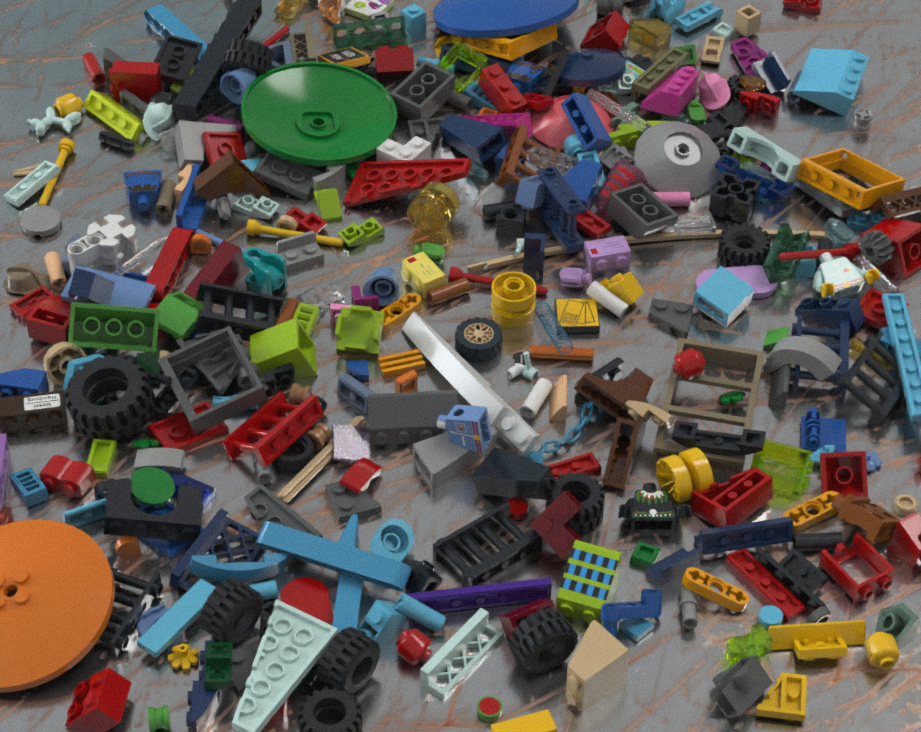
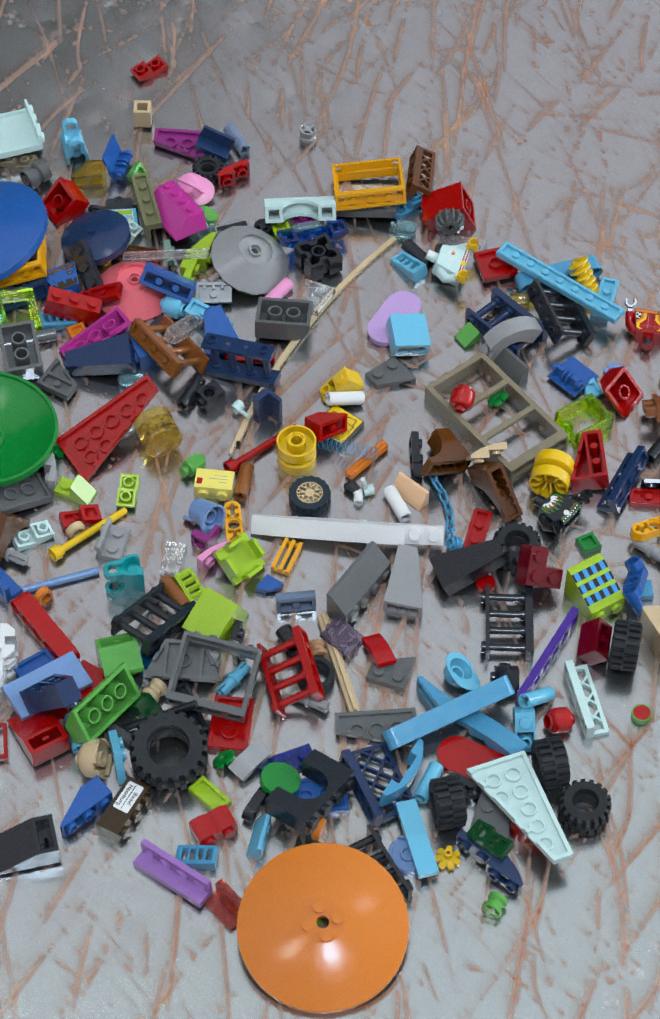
camera: 50 degrees left, 10 degrees up
red slope [65,667,132,732] -> none
clear piece [111,235,167,276] -> none
dark red slope [183,240,250,306] -> none
medium nougat wheel [289,383,313,405] -> none
white brick [376,136,431,161] -> none
orange tile [395,370,418,393] -> none
medium blue torso [437,405,492,454] -> none
medium blue slope [515,175,546,210] -> none
lavender arm [559,267,592,288] -> none
lavender brick [583,235,631,273] -> none
clear pink cone [594,159,647,213] -> none
dark blue panel [646,548,700,589] -> none
black slope [672,421,766,456] -> none
medium azure plate [674,1,723,32] -> none
black plate [695,98,748,139] -> none
tan slope [701,35,725,64] -> none
light aqua tile [710,22,736,42] -> none
black tyre [718,222,771,267] -> none
clear orange tile [740,75,767,91] -> none
clear green fence [763,223,811,284] -> none
red piece [779,243,861,261] -> none
light orange beam [784,491,839,533] -> none
medium azure slope [793,48,870,116] -> none
dark blue slope [795,297,866,332] -> none
none -> blue hinge [102,134,133,184]
none -> red slope [304,412,348,442]

